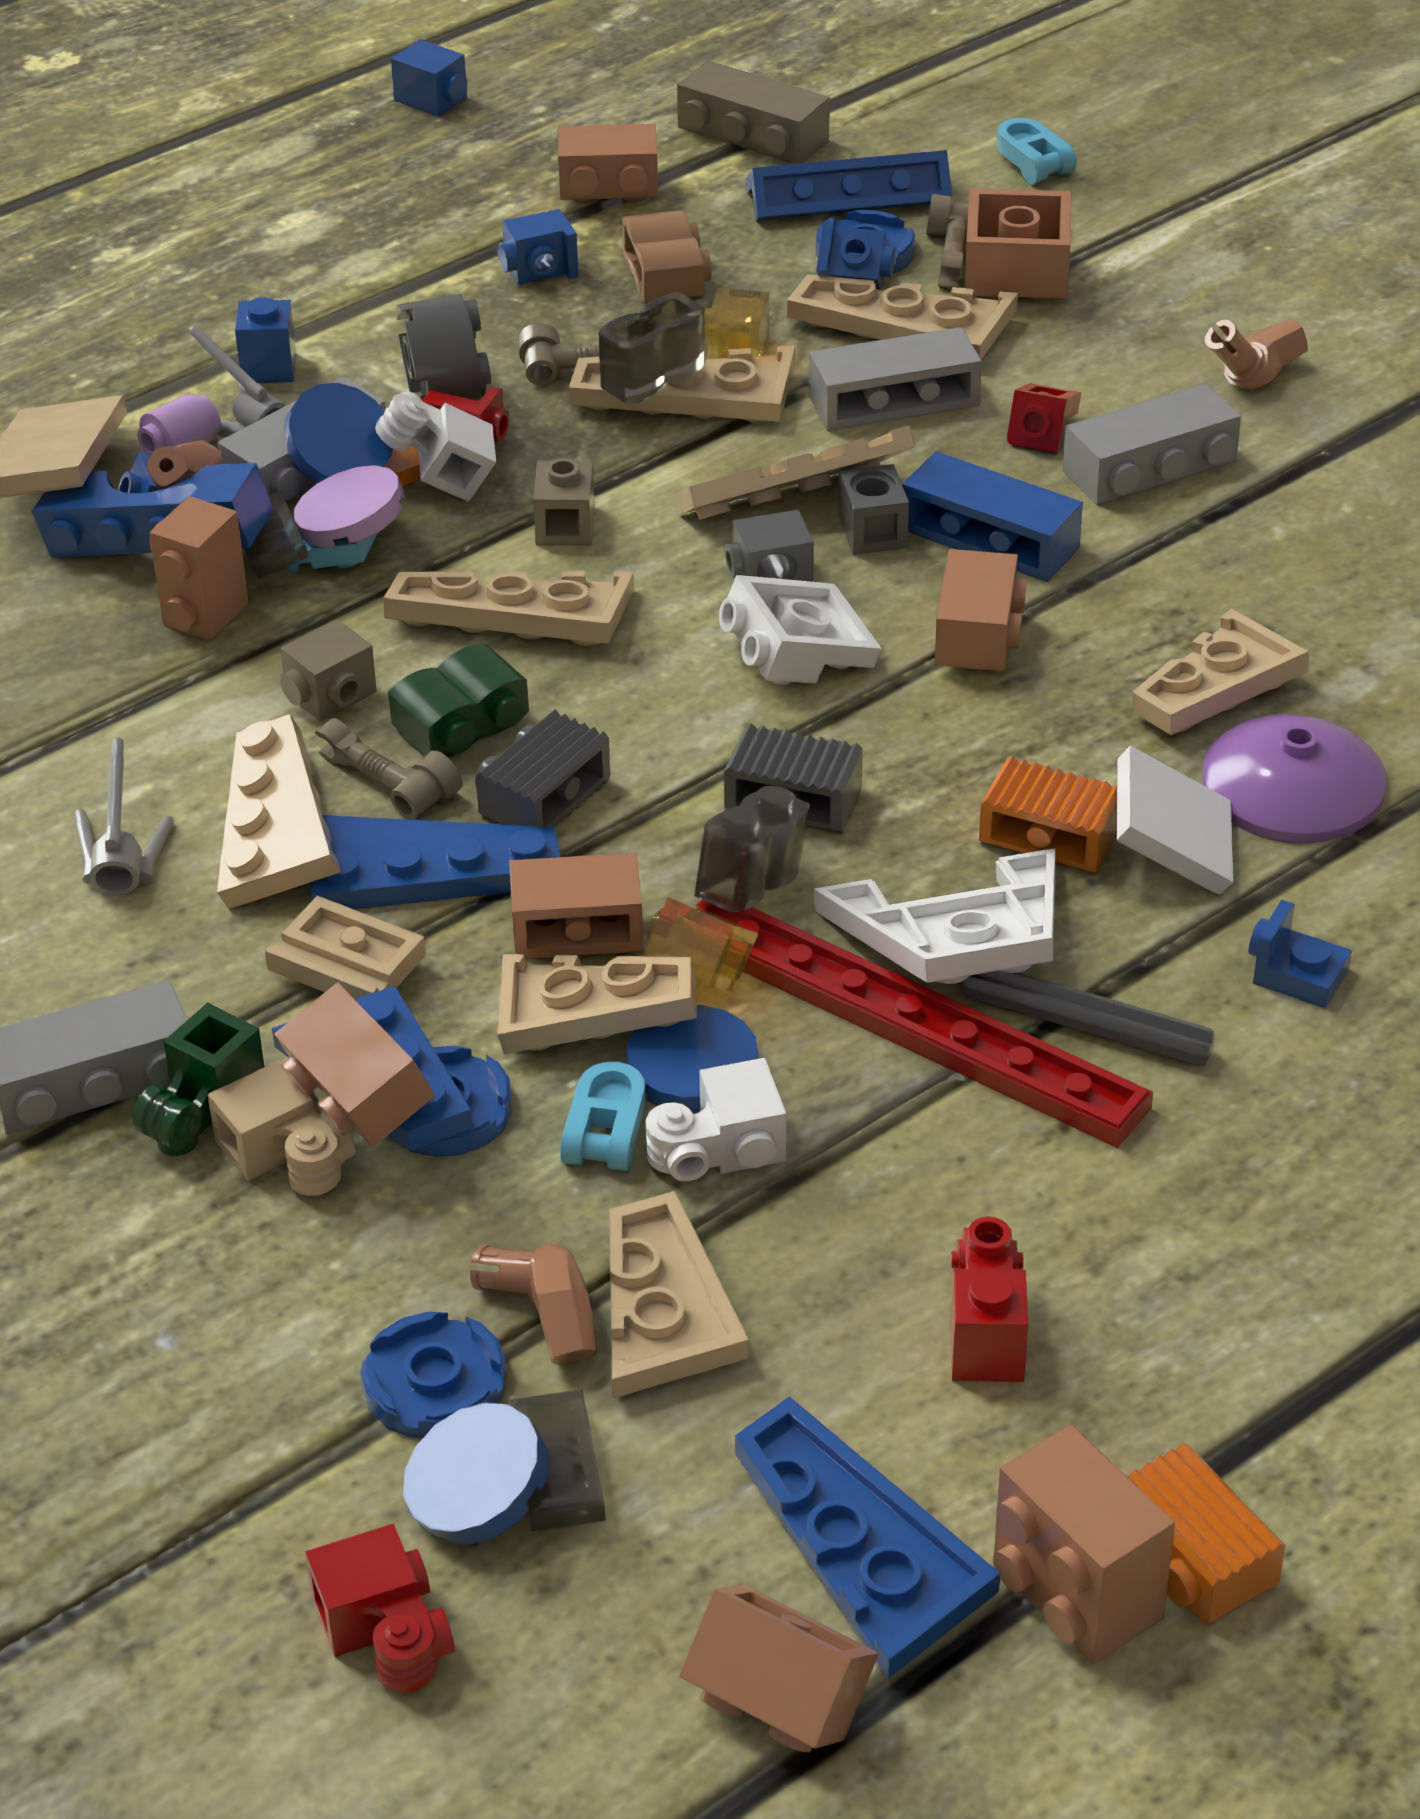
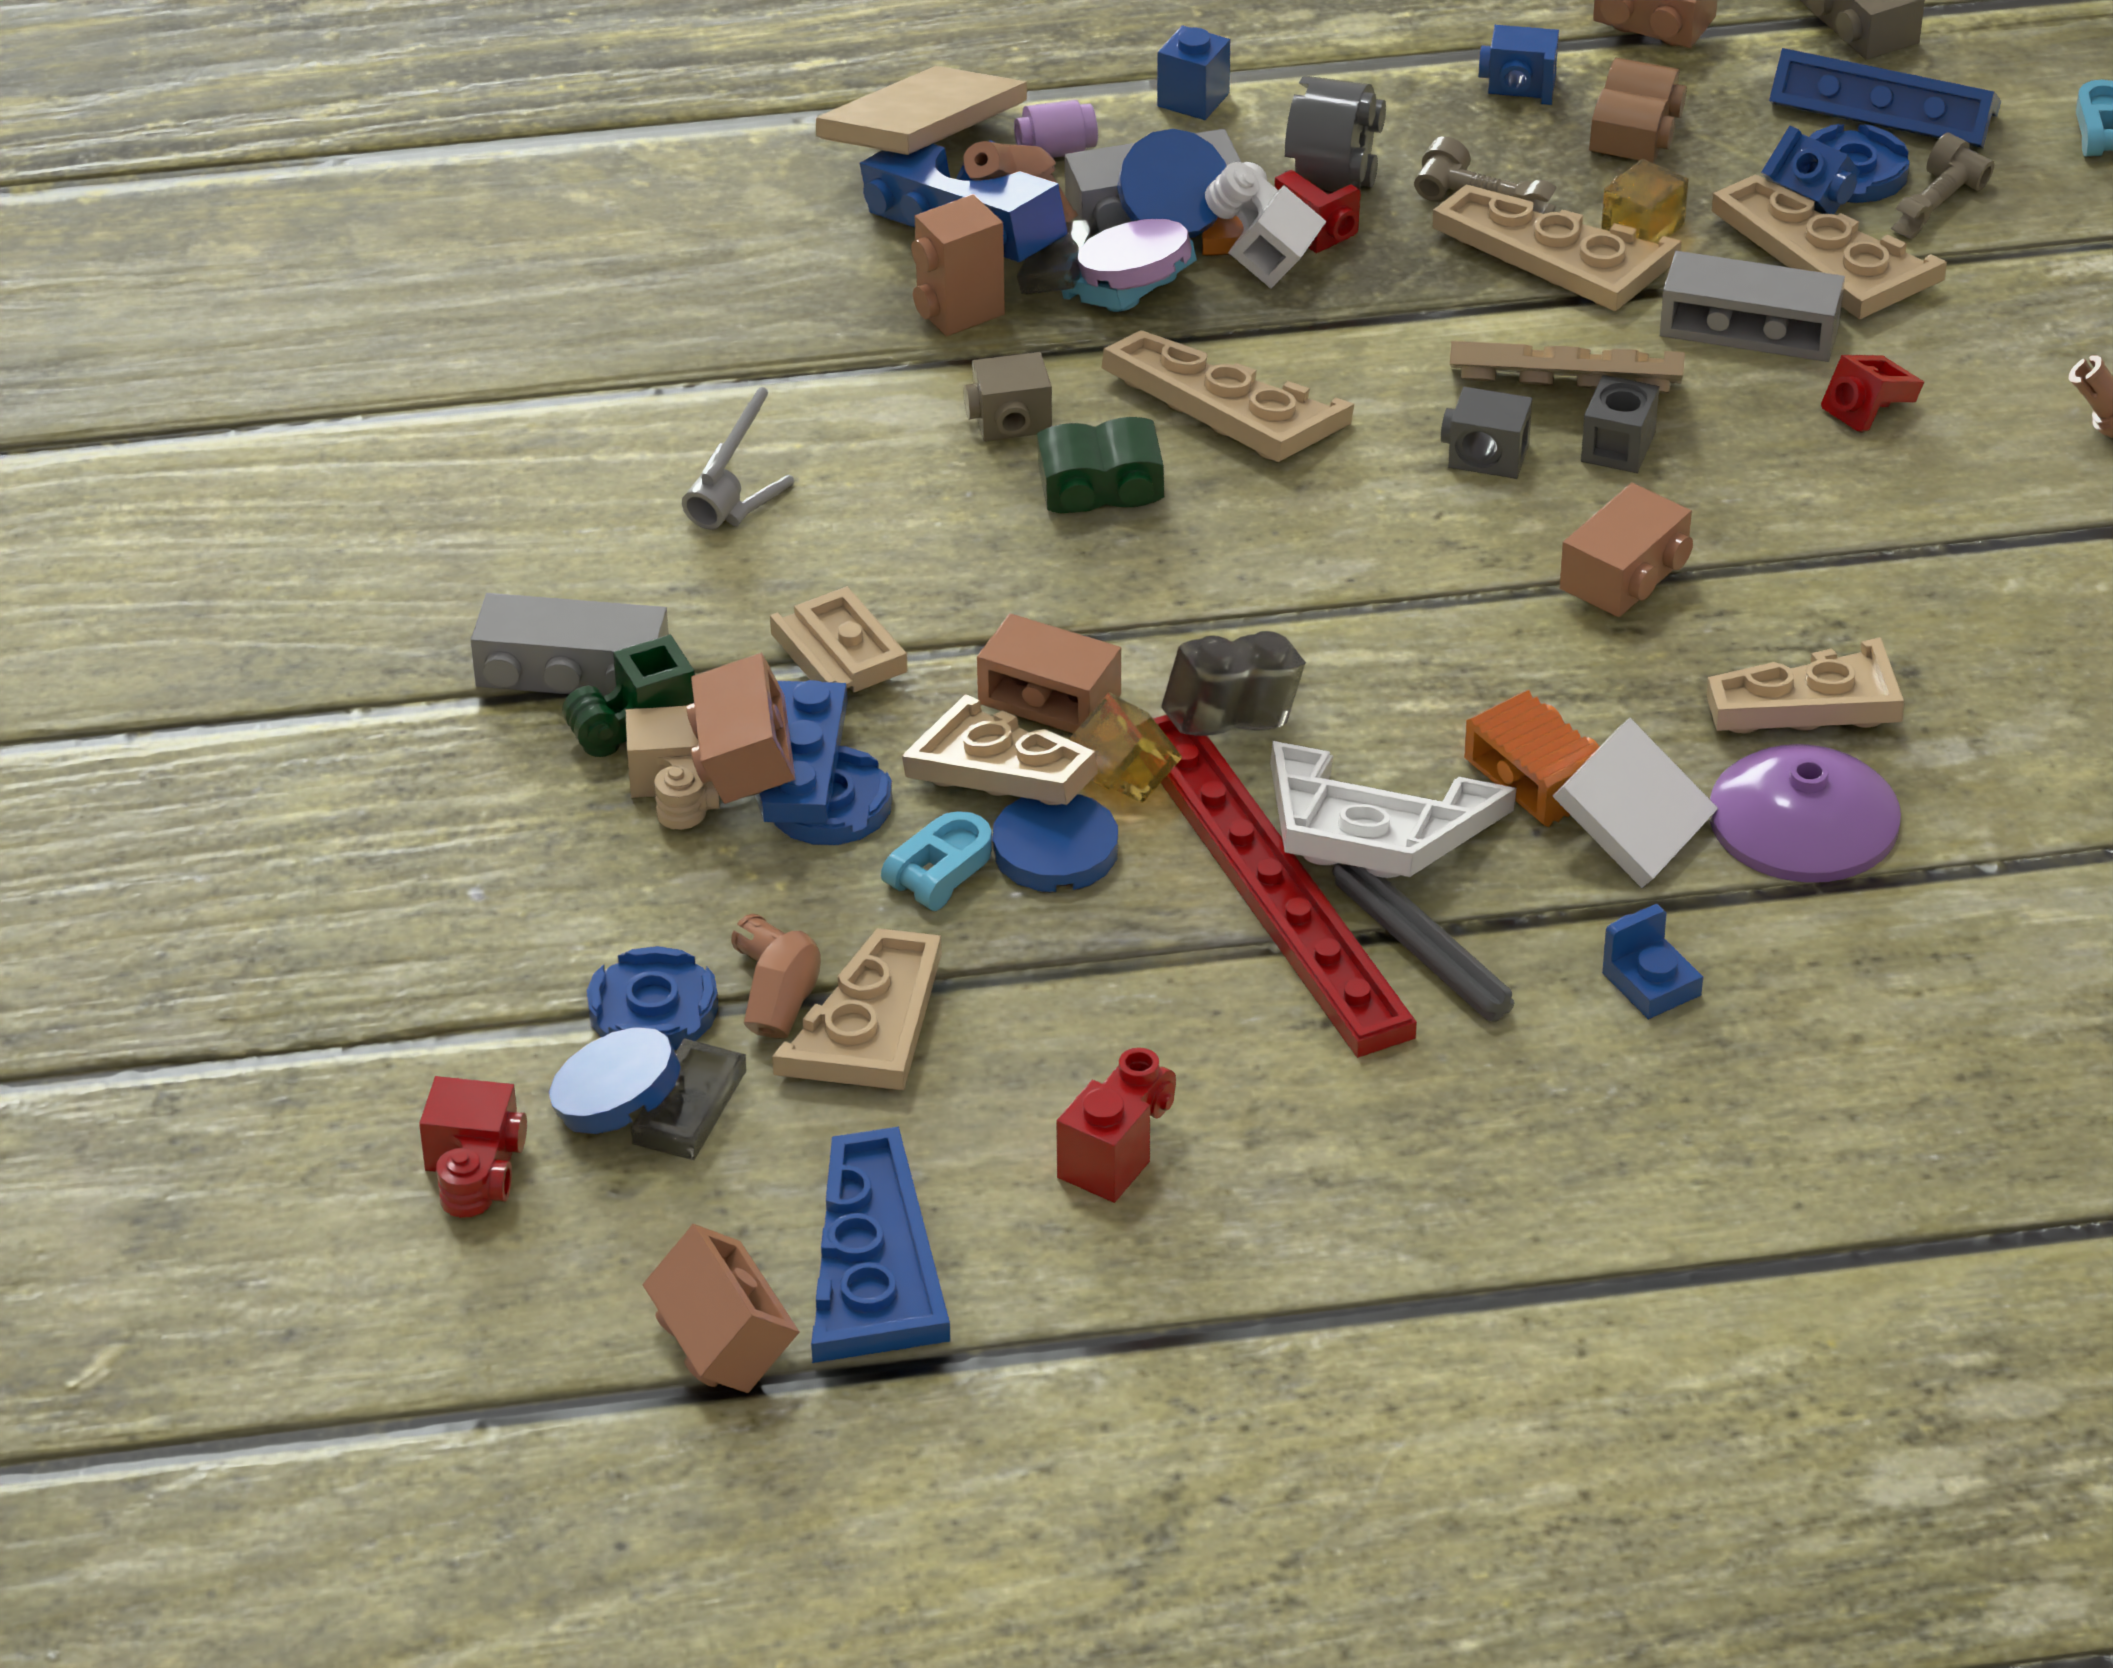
camera: 30 degrees right, 0 degrees up
light grey plant [189,326,286,434] -> none
wing [217,714,341,910] -> none
blue wing [310,815,560,910] -> none
dark tan brick [314,718,463,820] -> none
dark grey brick [475,709,611,828] -> none
dark tan brick [533,458,595,545] -> none
clear smoke brick [598,292,705,403] -> none
white brick [646,1058,786,1181] -> none
white plate [719,575,882,685] -> none
dark grey brick [724,723,863,832] -> none
blue brick [902,451,1083,582] -> none
nougat brick [965,188,1071,301] -> none
nougat brick [993,1424,1175,1664] -> none
light grey brick [1063,383,1241,505] -> none
orange brick [1128,1442,1286,1625] -> none

